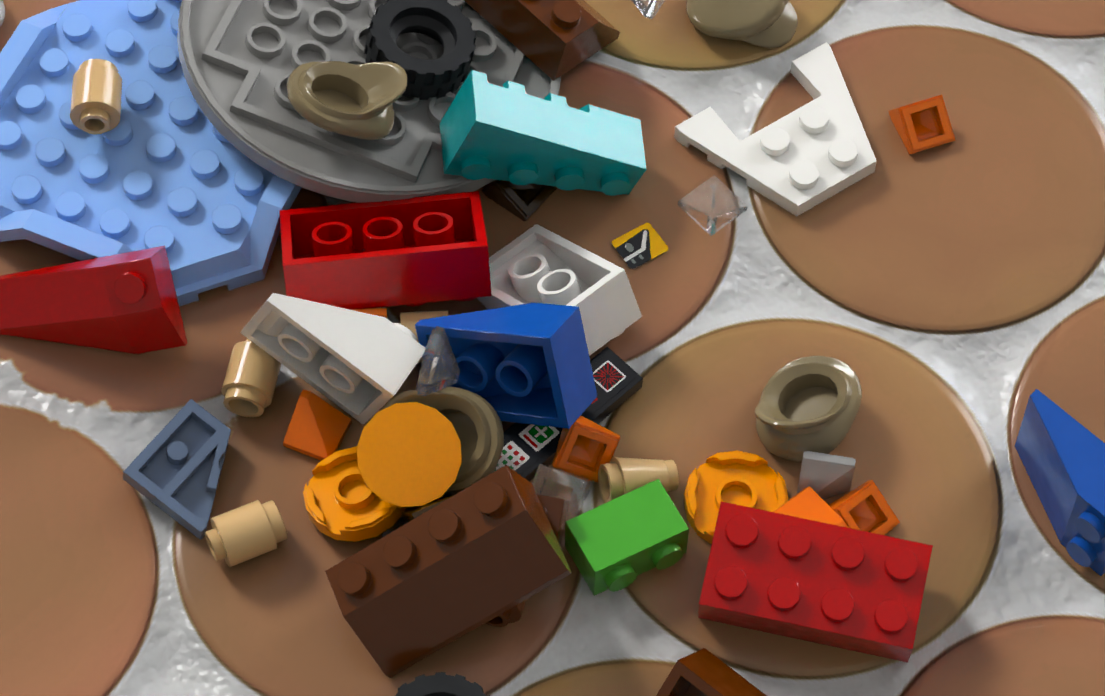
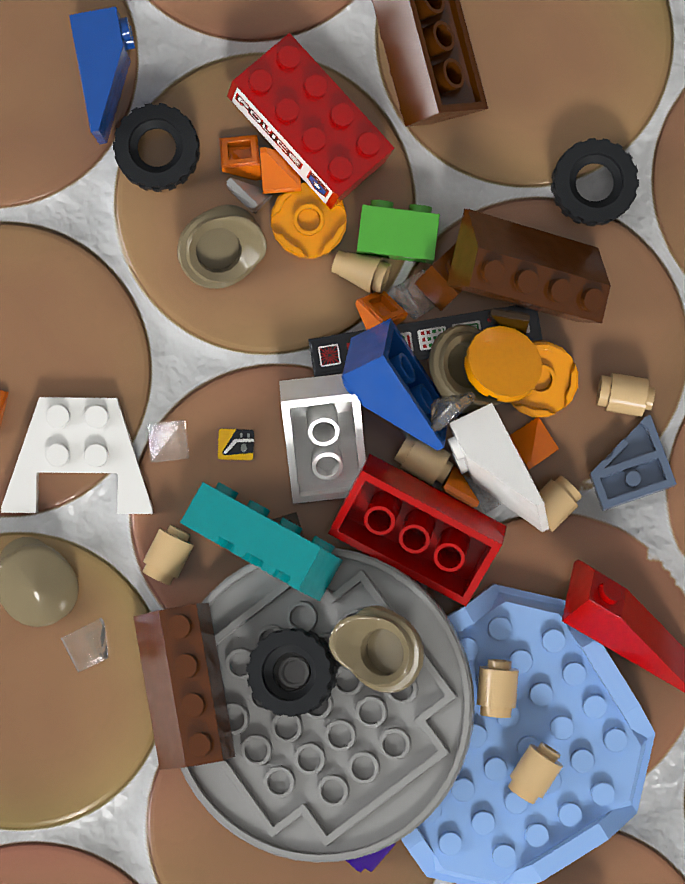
camera: 140 degrees left, 30 degrees up
none -> black tyre [113,103,200,192]
none -> tan brick [142,525,194,585]
none -> tan brick [477,659,519,718]

